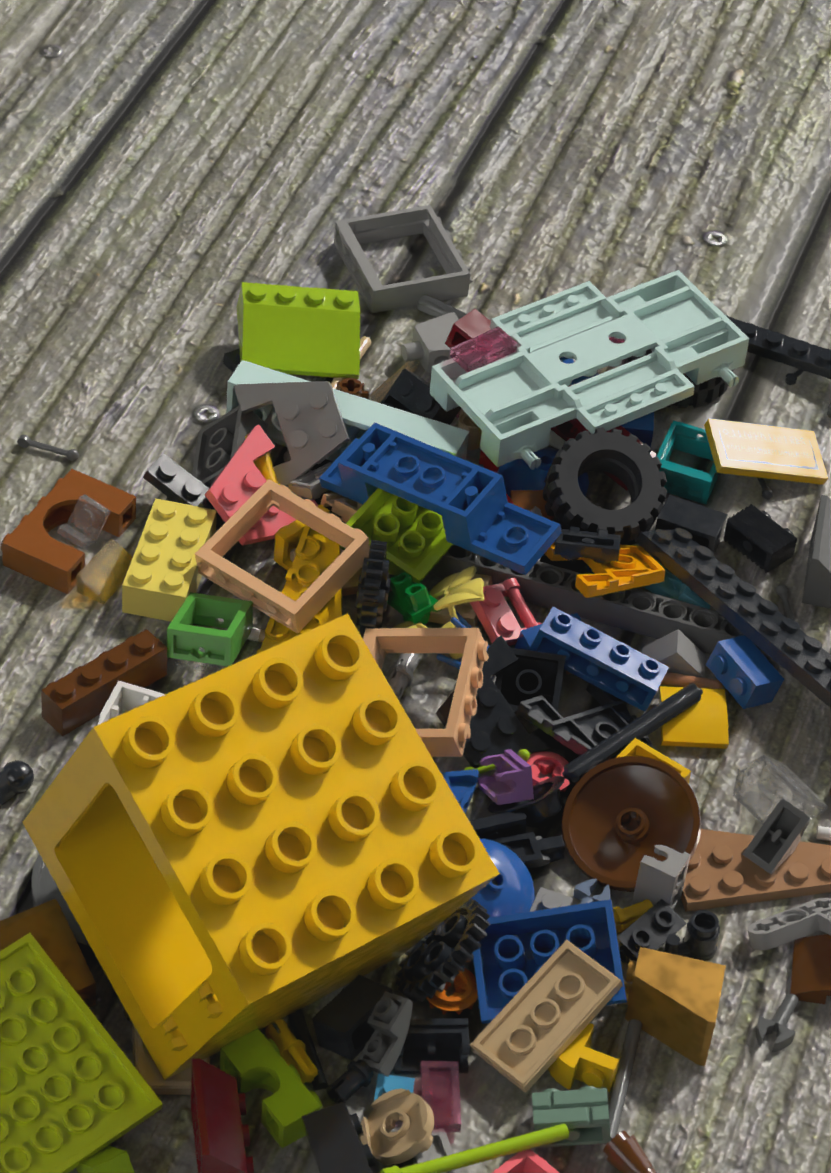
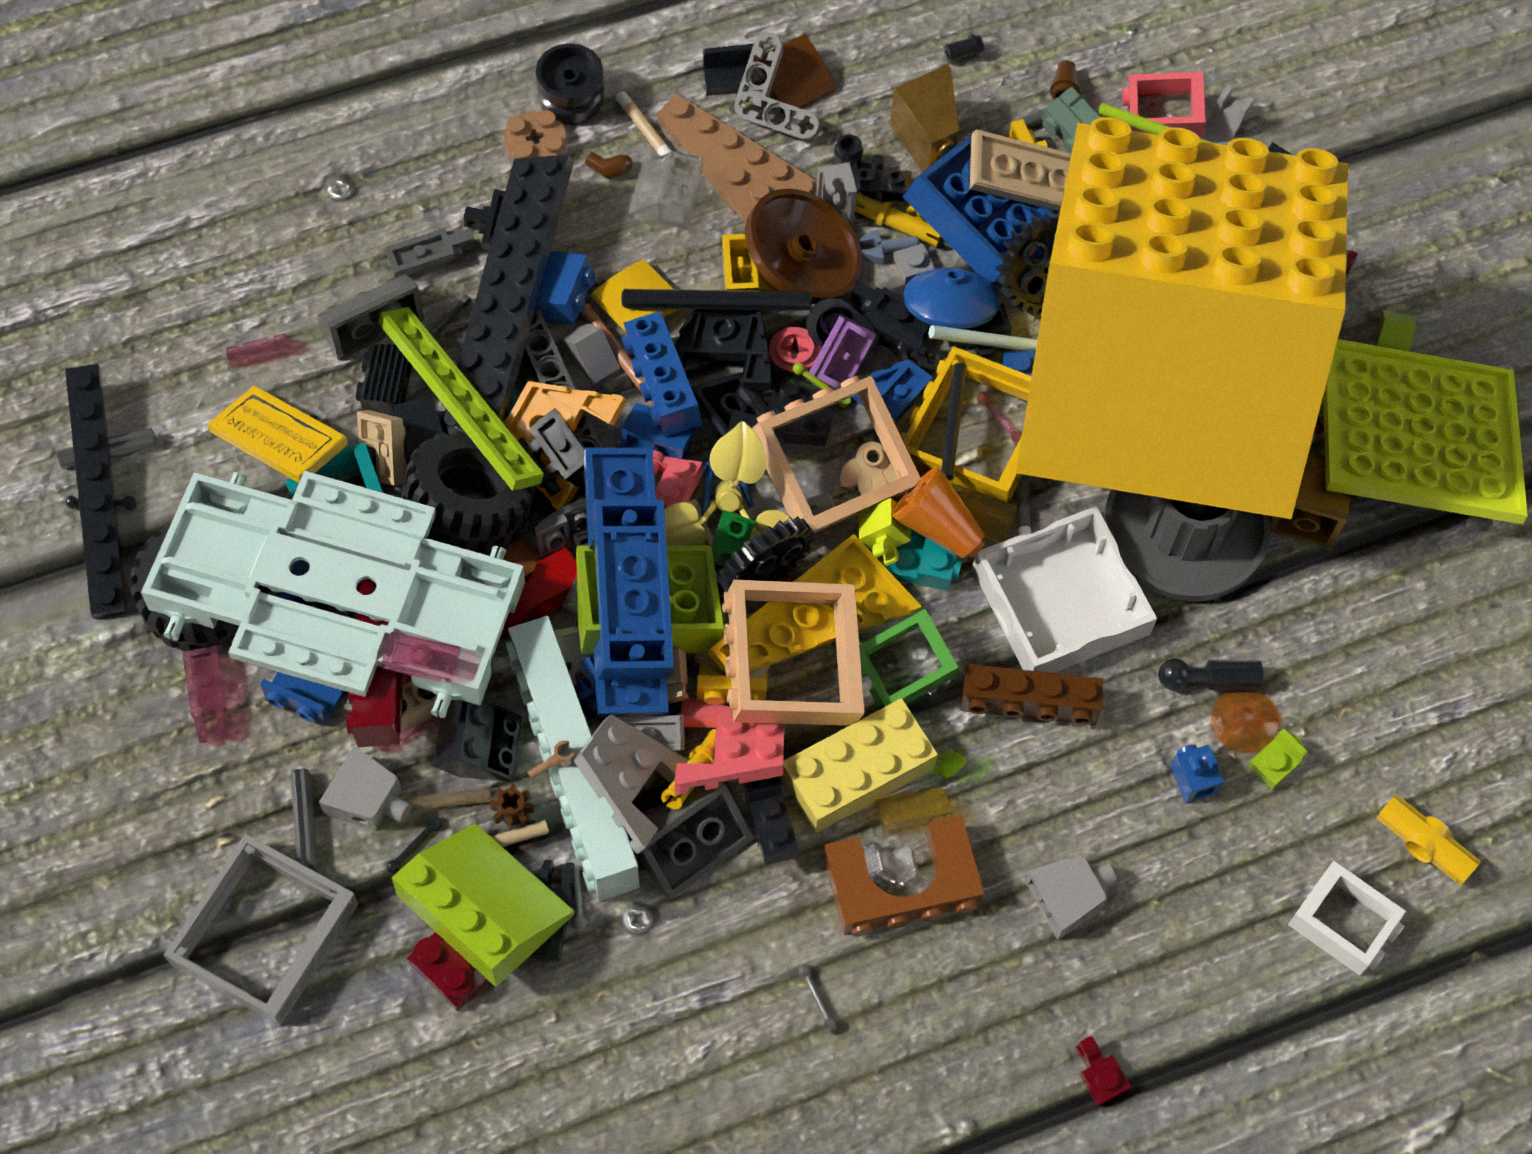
camera: 130 degrees left, 20 degrees up
dark grey slope [743,798,811,875] -> none
dark grey bar [756,993,799,1052] -> none
none -> tan plate [357,410,407,486]
none -> lime plate [378,307,544,491]
none -> black hinge [386,816,442,874]
none -> medium nougat hand [528,740,575,779]
none -> clear neon green plate [932,748,967,779]
none -> black pin [944,34,985,63]

